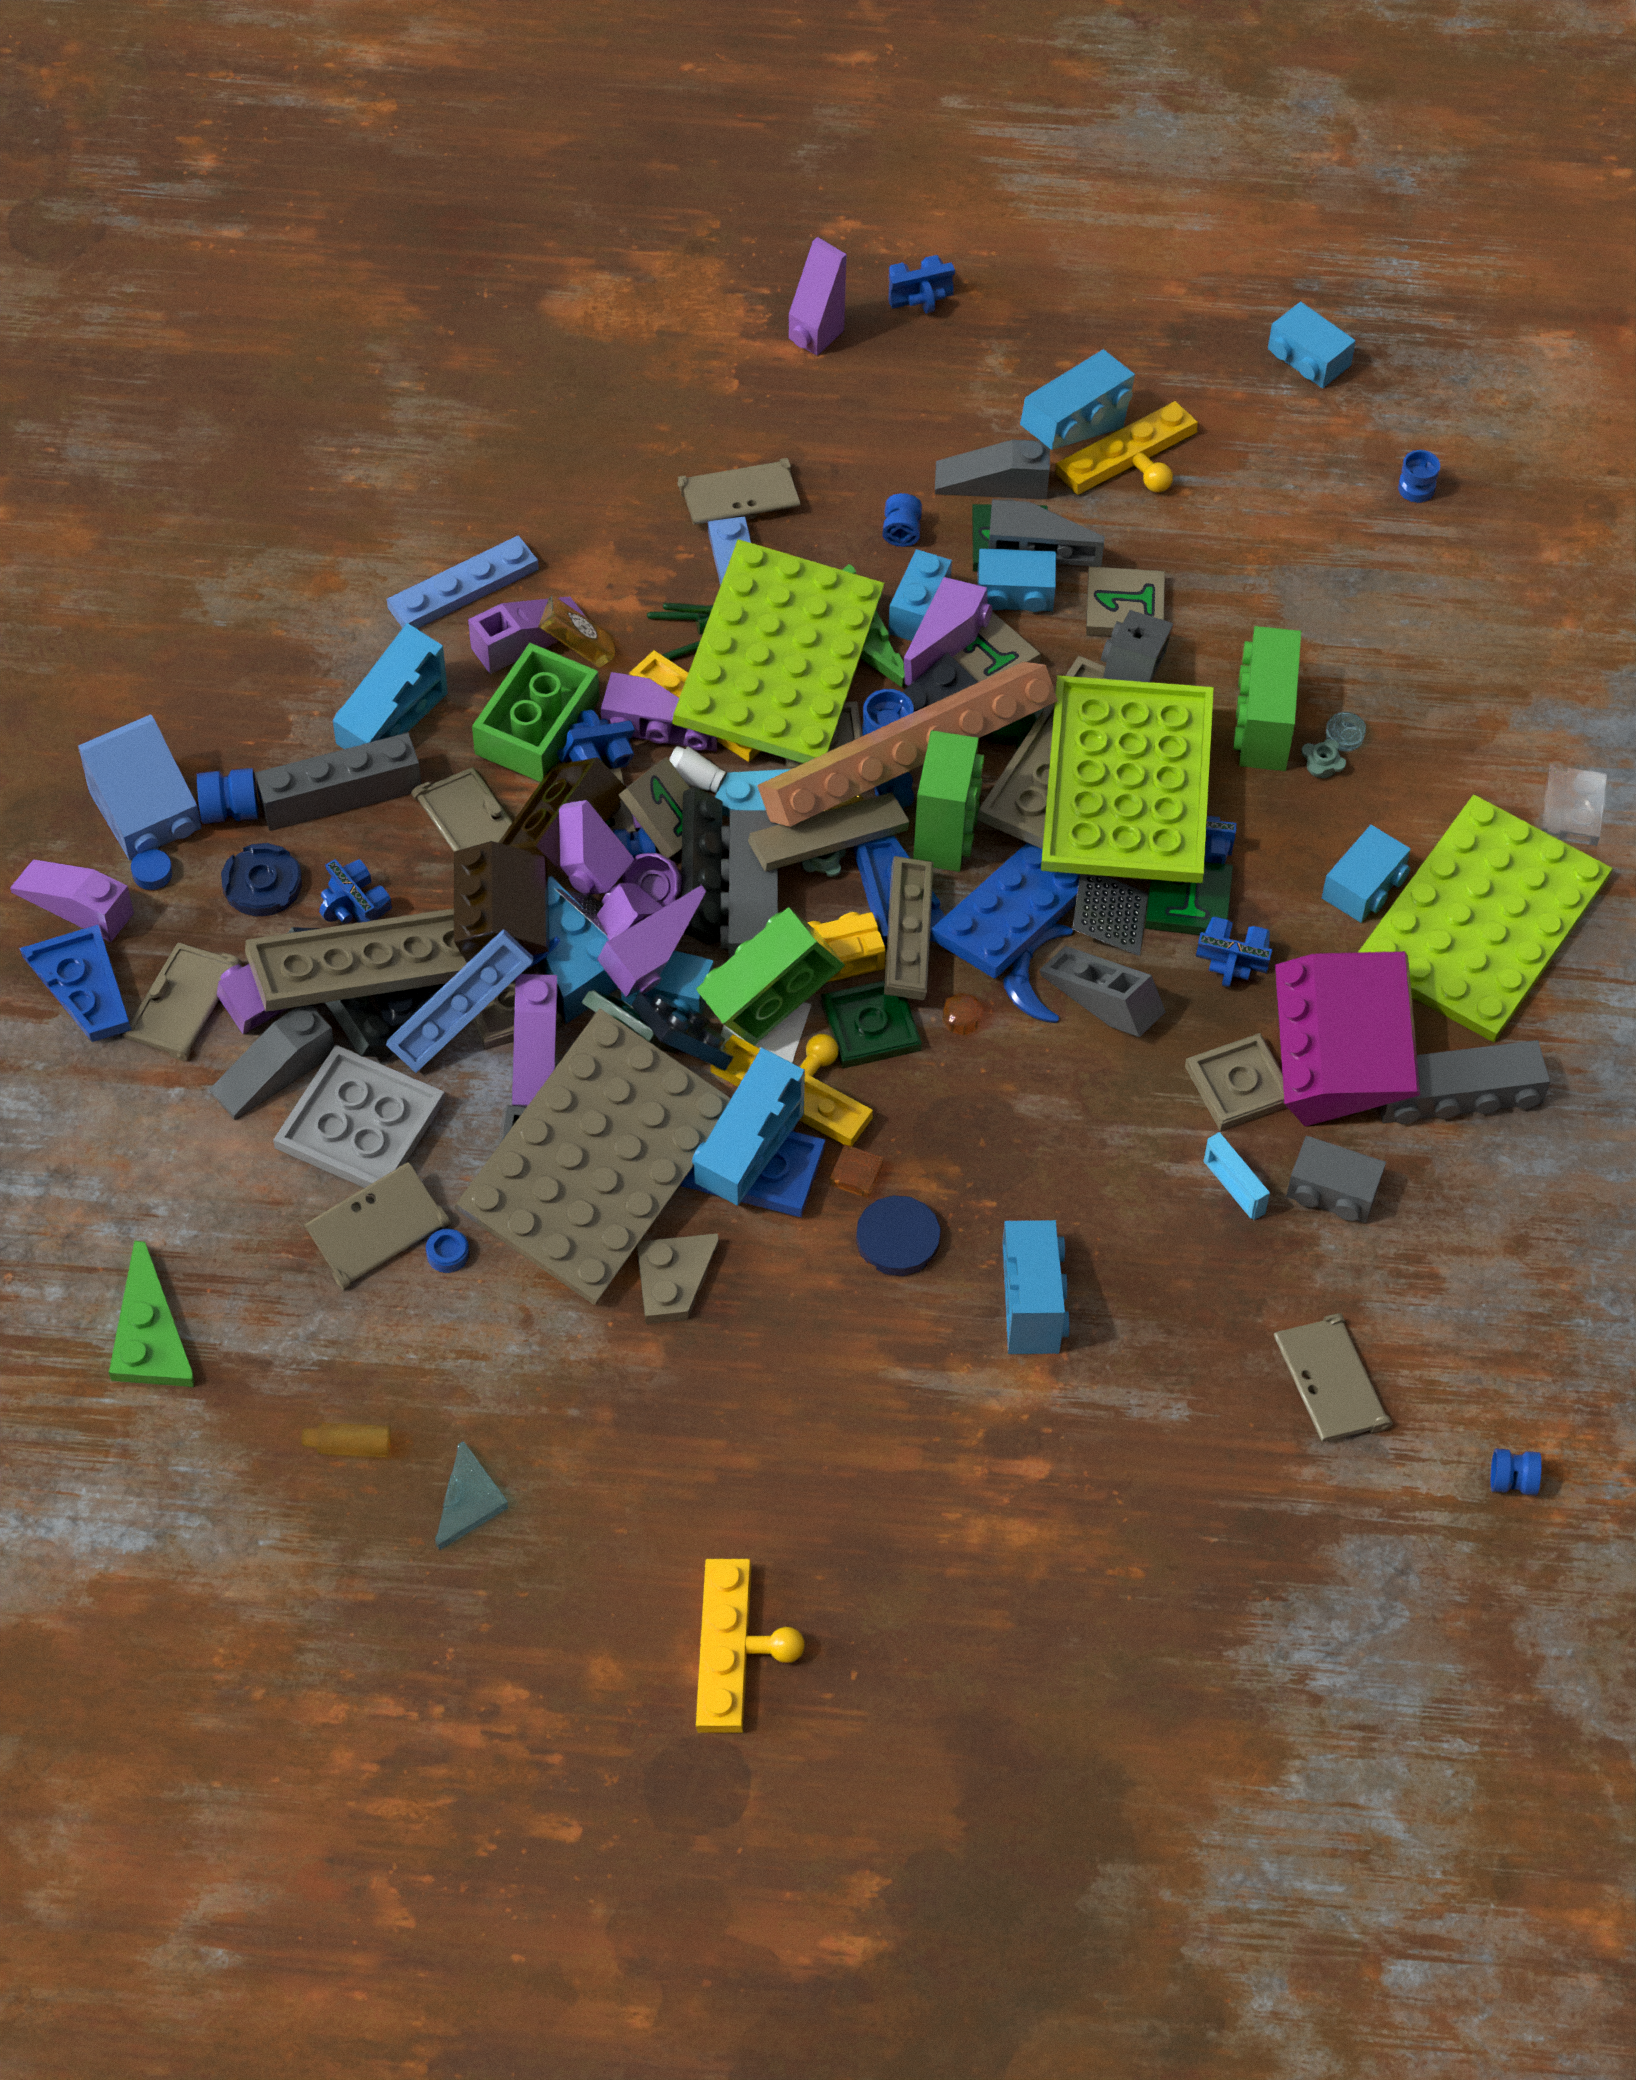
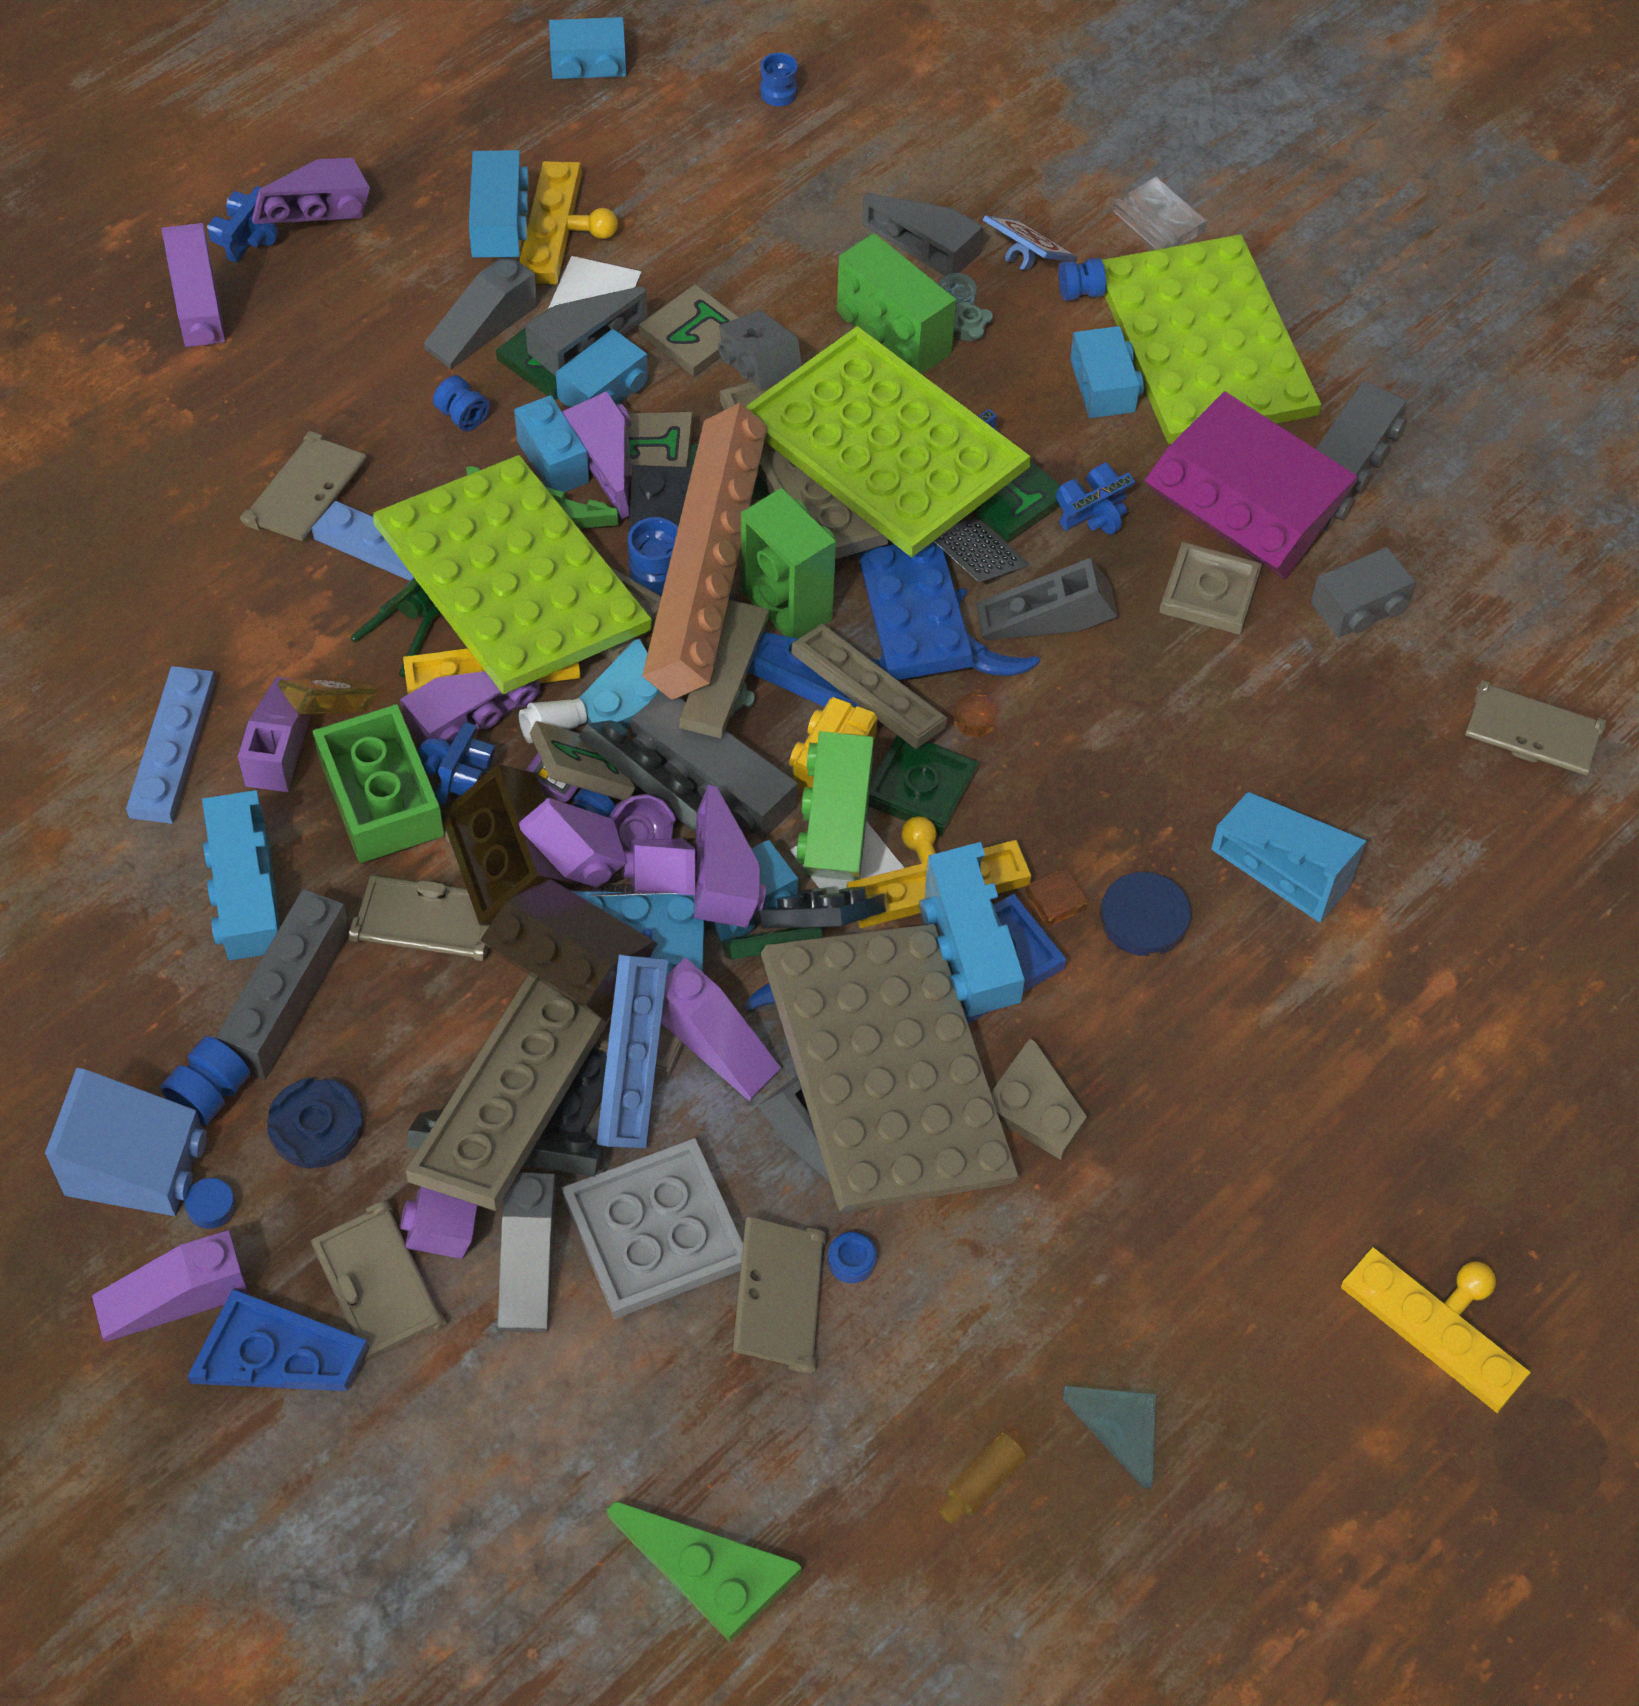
camera: 50 degrees left, 0 degrees up
blue hips [319,859,392,924] -> none
medium azure tile [1203,1132,1270,1220] -> none
none -> medium lavender slope [252,158,370,224]
none -> white sticker [548,256,642,309]
none -> dark grey slope [862,193,983,280]
none -> medium blue piece [983,215,1077,271]
none -> blue wheel [1058,257,1106,301]

